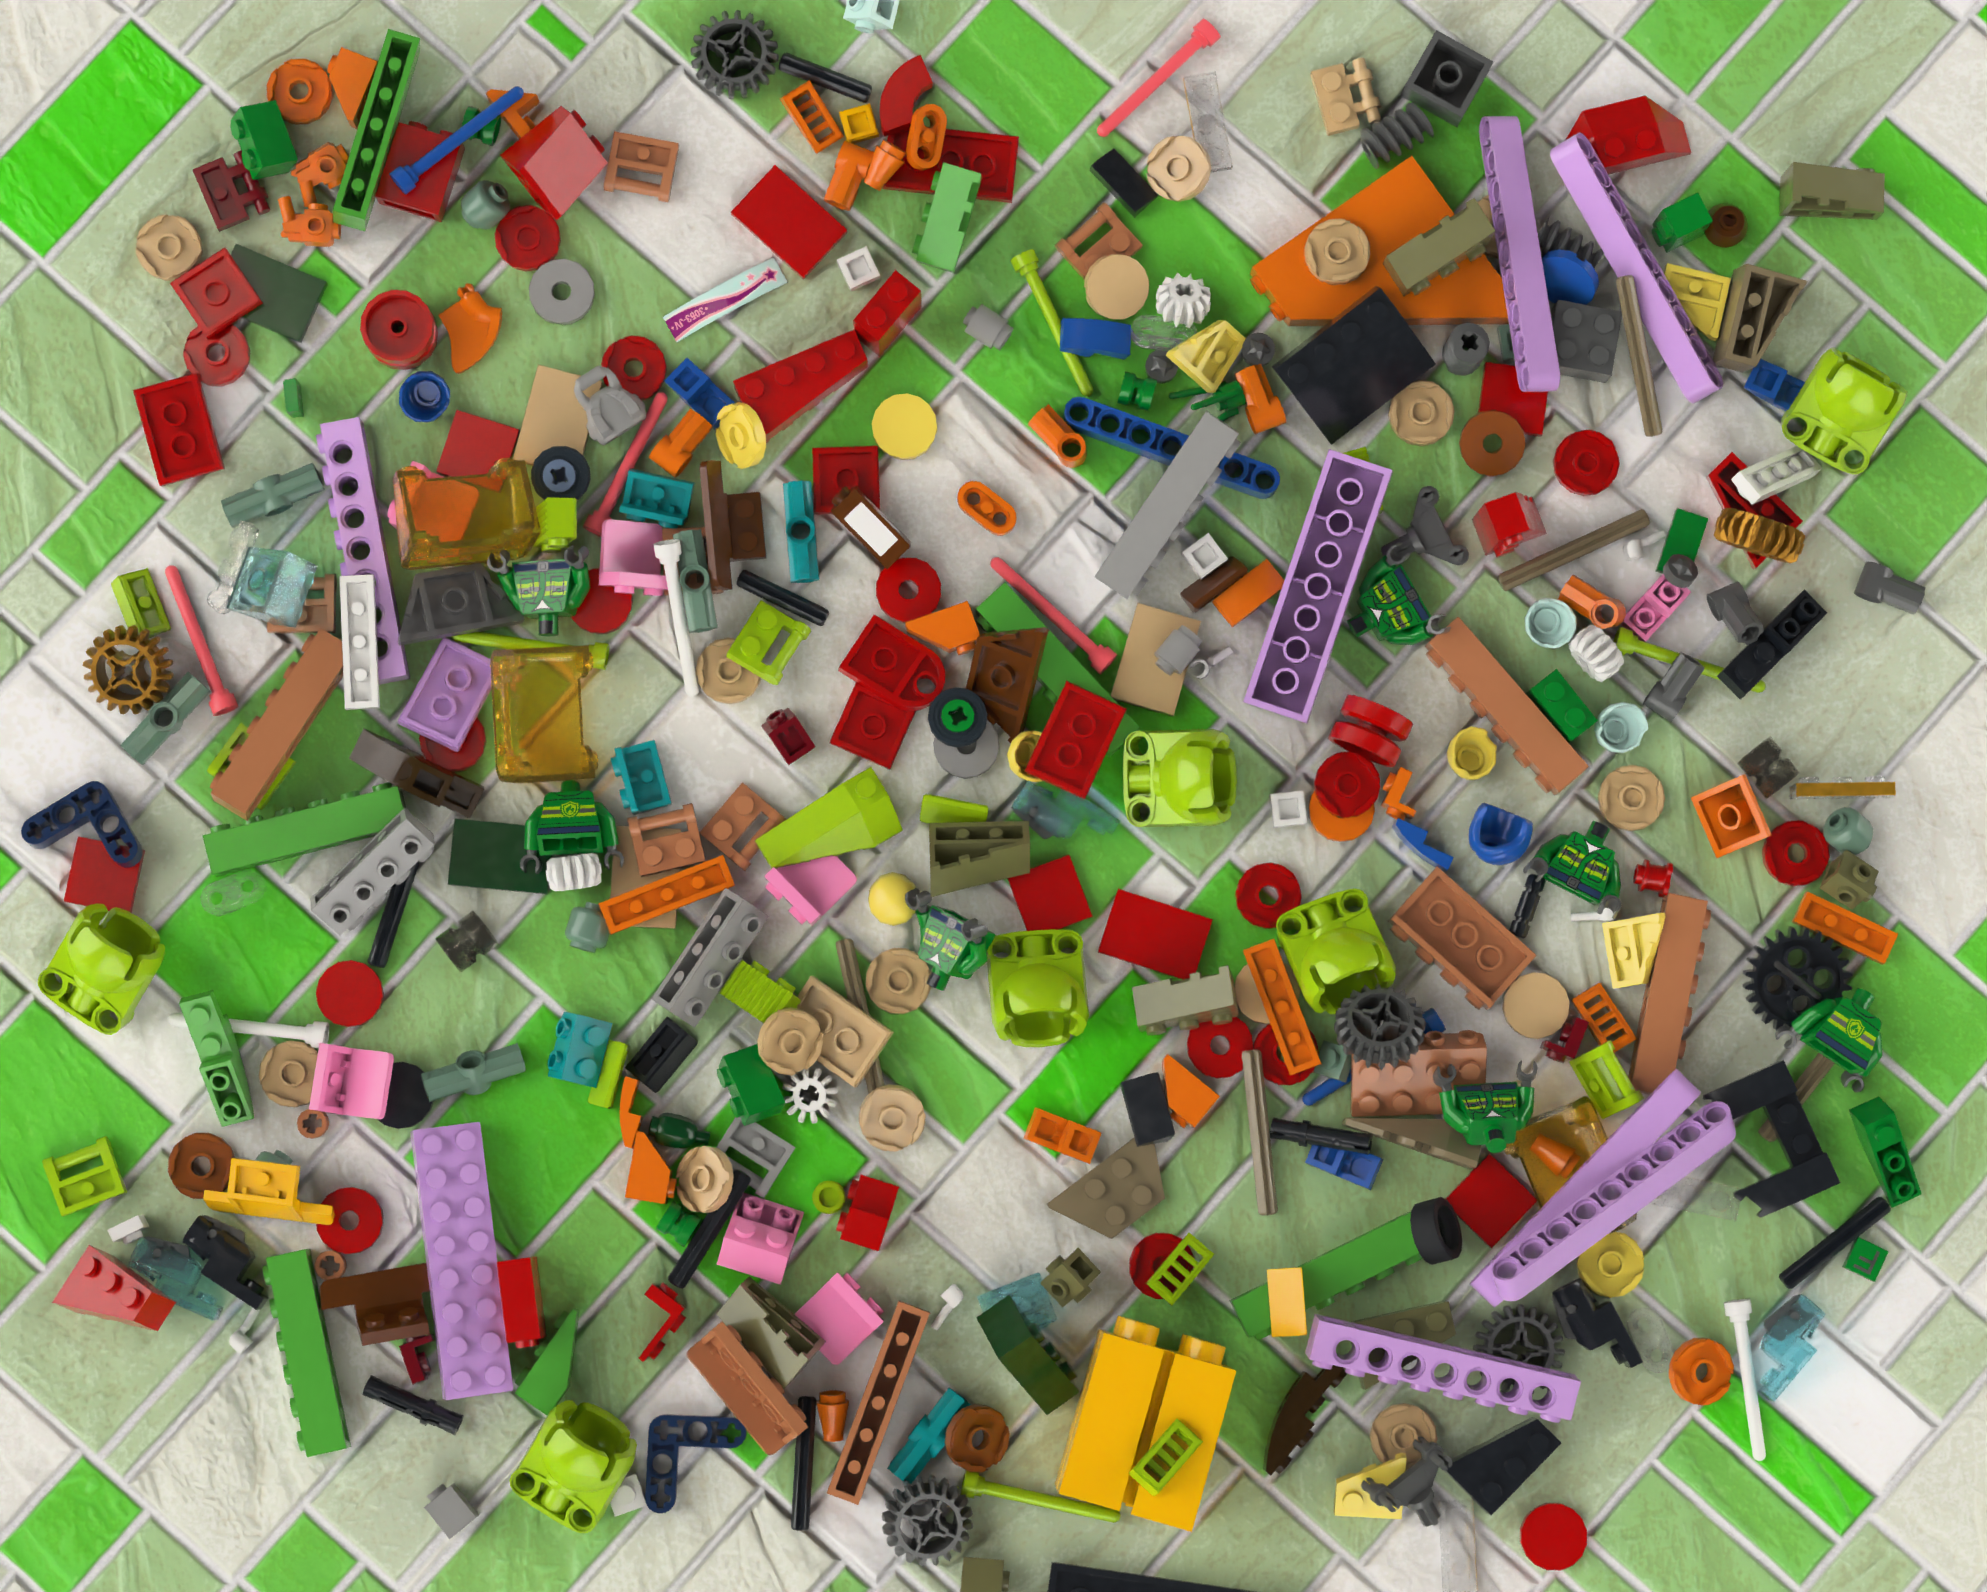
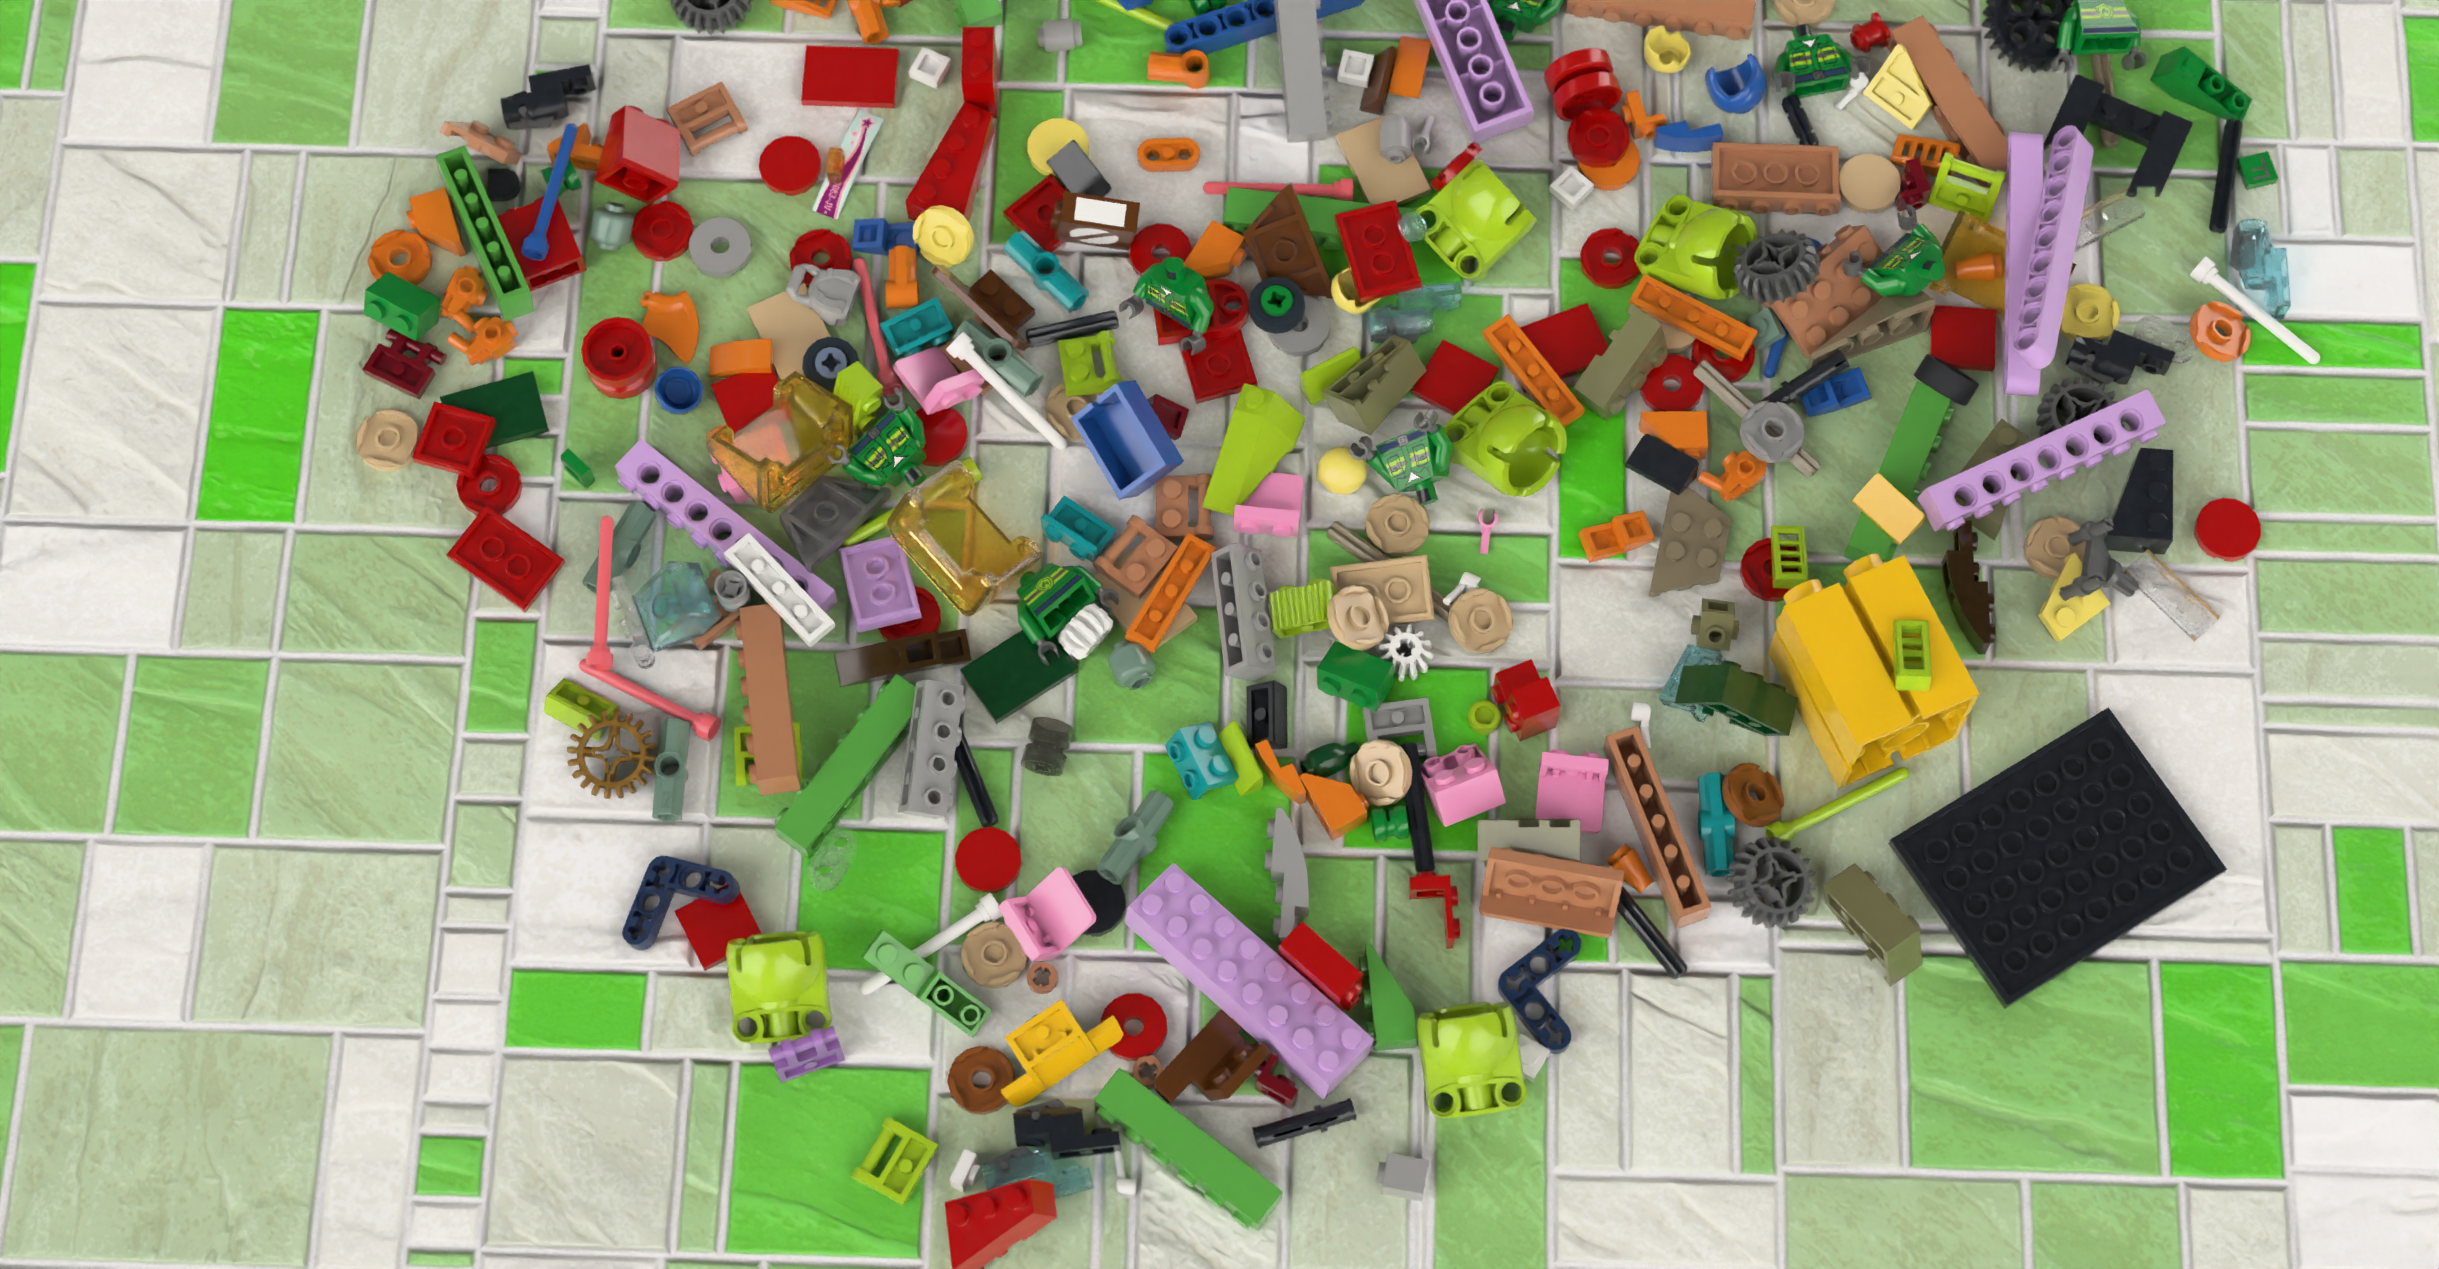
camera: 30 degrees left, 15 degrees down
none -> nougat wing [440,120,523,164]
none -> black tile [487,168,521,202]
none -> black plate [501,64,596,130]
none -> coral piece [586,516,614,670]
none -> orange slope [709,339,773,378]
none -> light grey wheel [714,570,751,612]
none -> red tile [759,136,822,196]
none -> medium lavender plate [768,1026,846,1083]
none -> clear orange tile [826,147,846,184]
none -> slope [1046,140,1112,197]
none -> blue piece [1071,380,1185,500]
none -> green torso [1119,257,1214,355]
none -> light grey slope [1265,808,1309,945]
none -> clear light blue plate [1398,211,1427,242]
none -> red tile [1430,142,1483,192]
none -> white hand [1443,572,1481,605]
none -> bright pink hand [1477,508,1498,555]
none -> orange plate [1482,314,1585,428]
none -> orange piece [1697,451,1767,502]
none -> light grey tile [1739,401,1804,463]

